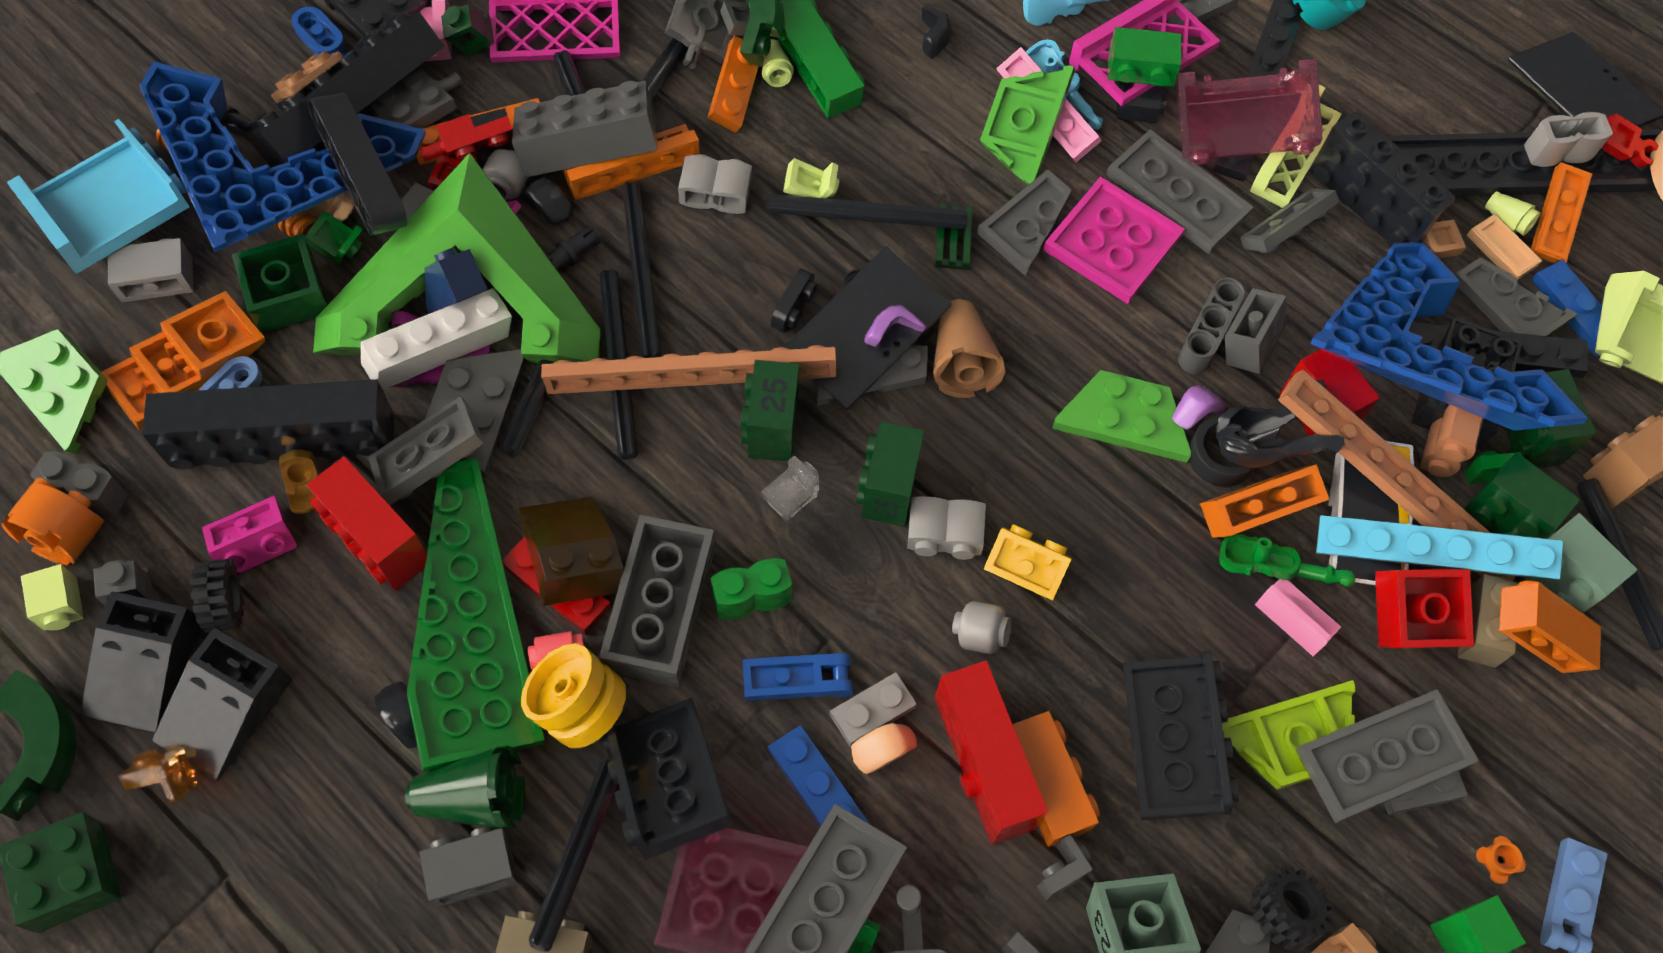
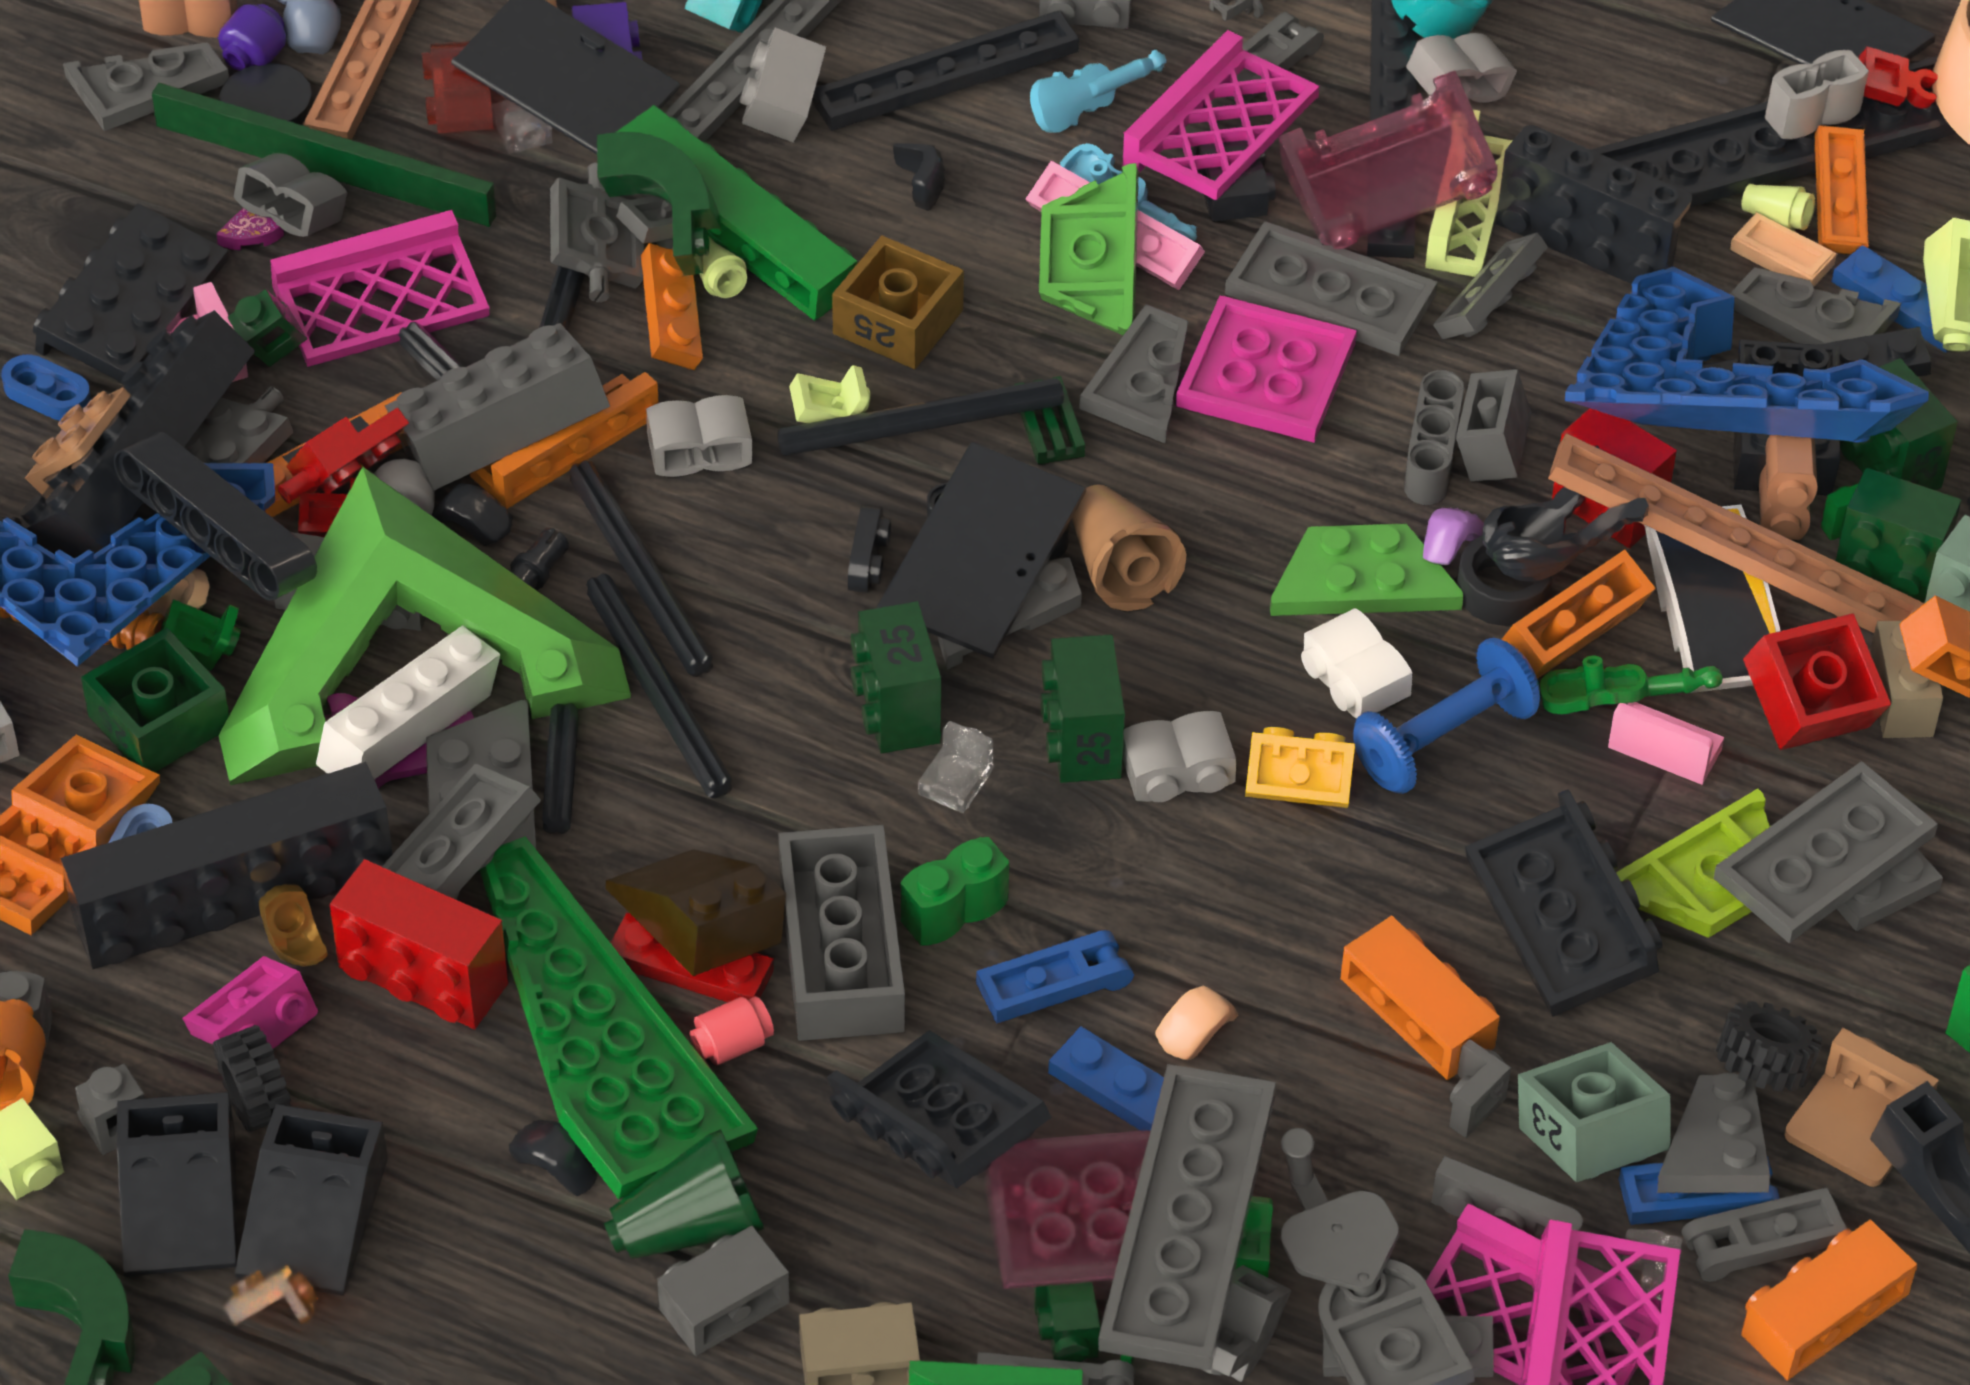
camera: 15 degrees left, 15 degrees down
dark blue slope [424,248,488,314] -> none
yellow wheel [521,643,626,748] -> none
black axle [529,760,617,952] -> none
nougat plate [542,345,836,394] -> none
light grey plate [829,672,917,747] -> none
medium lavender hair [864,305,926,347] -> none
red brick [934,660,1049,846] -> none
light grey head [952,601,1012,655] -> none
green brick [1108,27,1181,87] -> none
medium azure plate [1316,515,1563,580] -> none
medium nougat tile [1422,219,1466,258] -> none
none -> pearl gold brick [832,235,964,369]
none -> white brick [1301,608,1412,719]
none -> blue hose [1353,638,1540,794]
none -> light grey brick [1406,33,1517,105]

